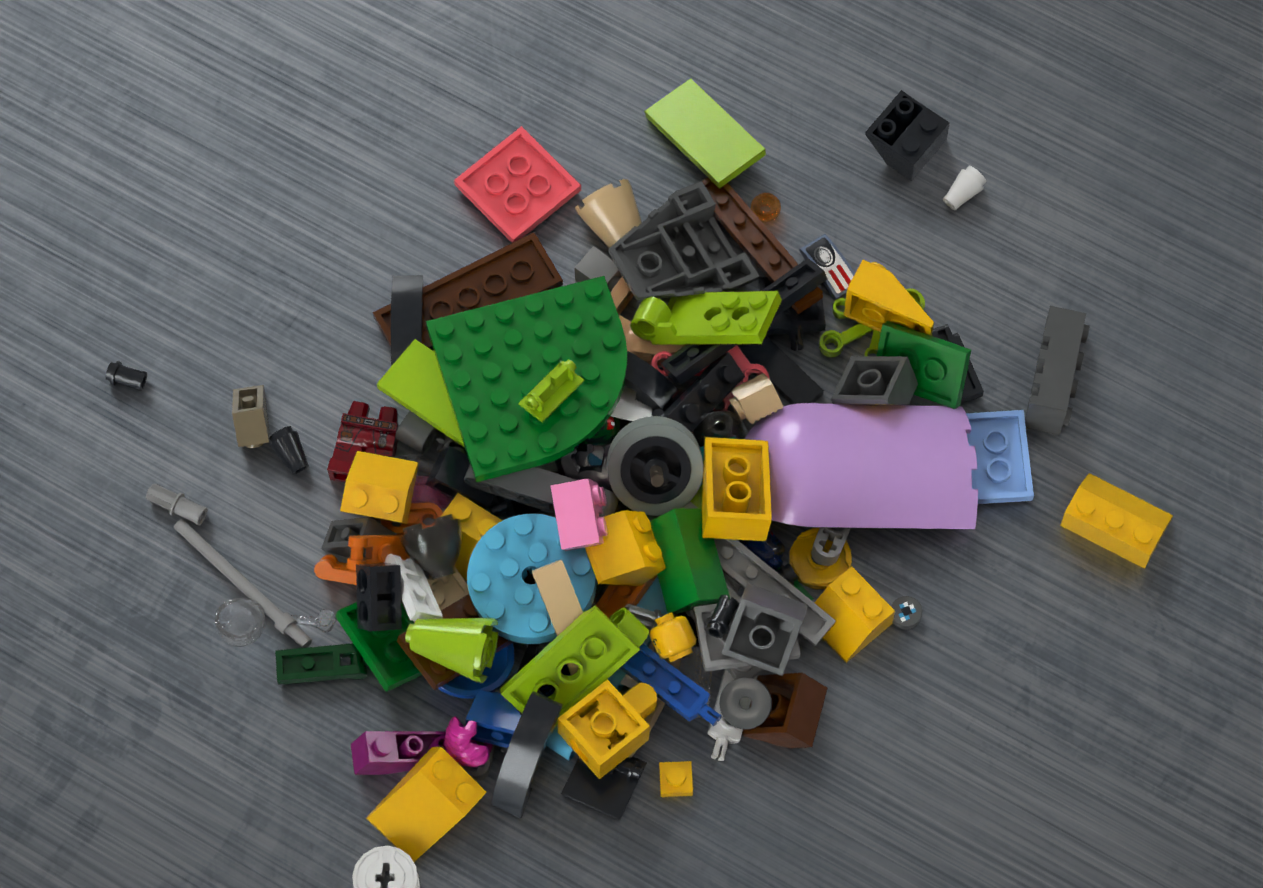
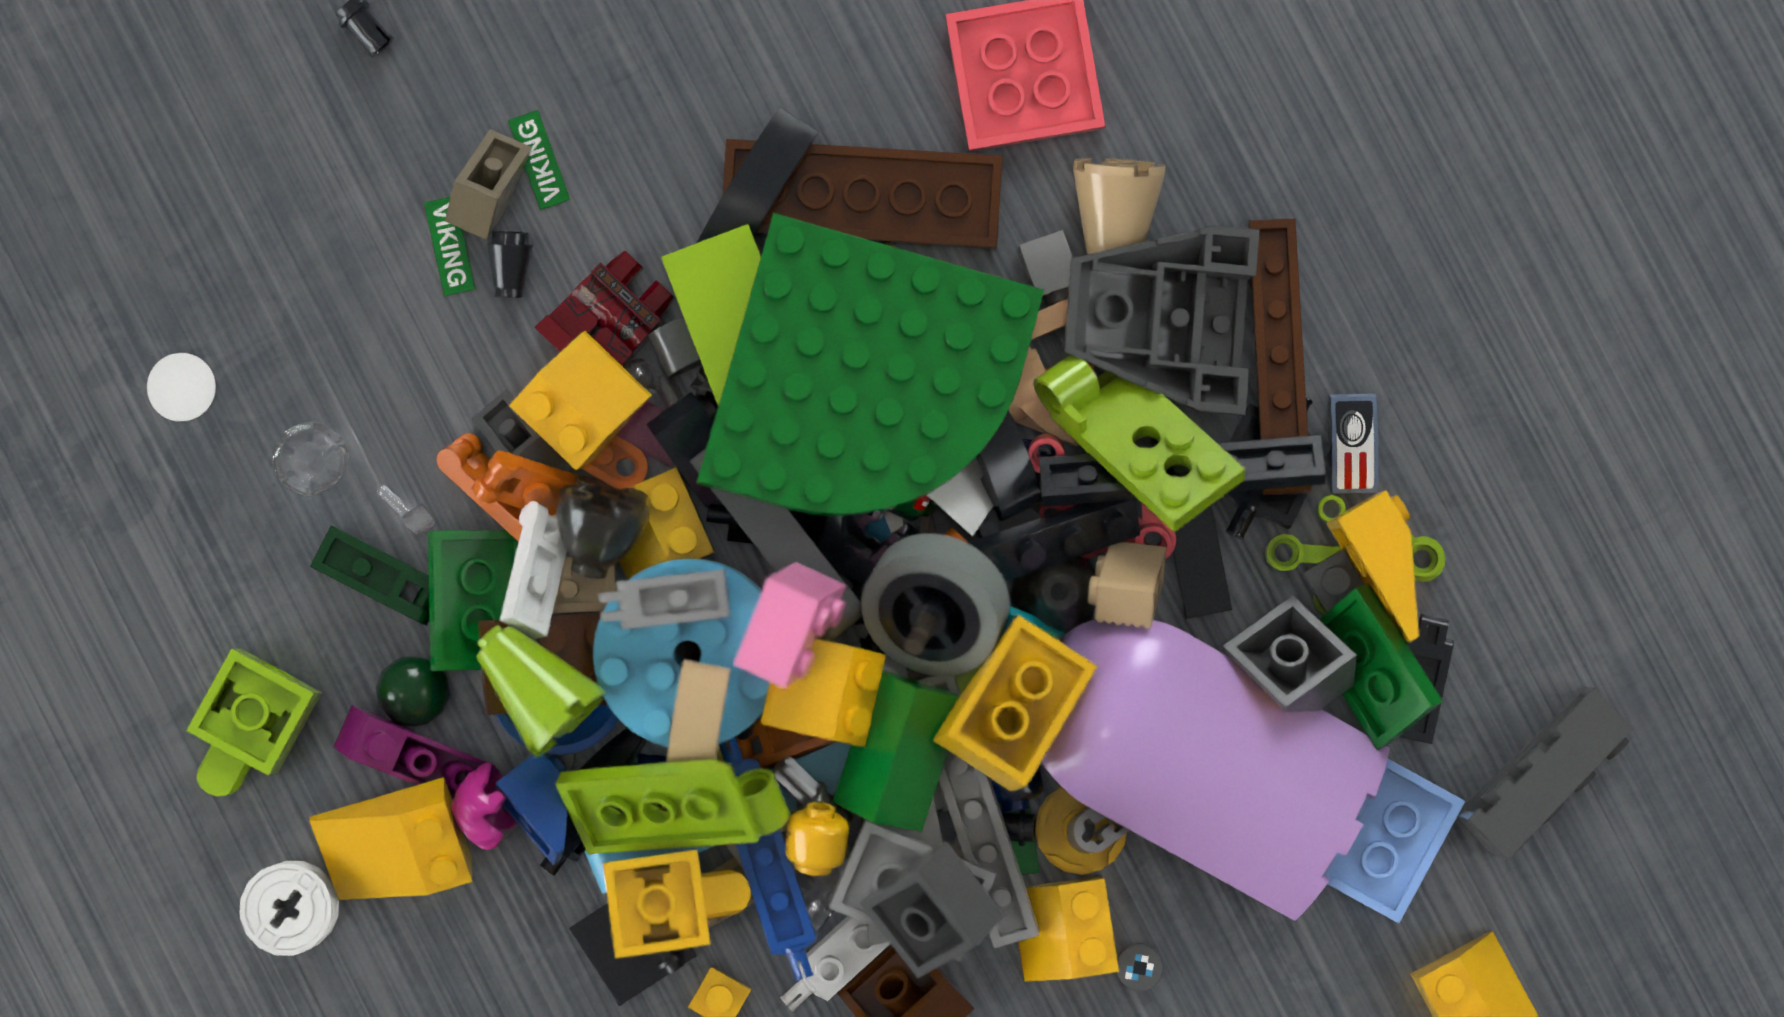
camera: 30 degrees right, 20 degrees up
light grey axle [146,484,208,526] -> none
light grey bar [174,519,312,648] -> none
black brick [356,563,402,631] -> none
black slope [491,691,563,818] -> none
lime hinge [519,359,584,422] -> none
lime tile [645,78,766,189] -> none
black pin [705,595,739,638] -> none
dark grey piece [719,677,772,729] -> none
clear orange plate [751,192,781,222] -> none
black slope [865,90,950,181] -> none
white cone [943,166,986,211] -> none
none -> white sticker [147,353,216,422]
none -> lime brick [186,648,322,797]
none -> dark green hair [375,657,450,726]
none -> green sticker [424,197,475,296]
none -> green sticker [508,110,570,210]
none -> light grey hinge [598,569,731,629]
none -> dark grey plate [1302,549,1364,613]

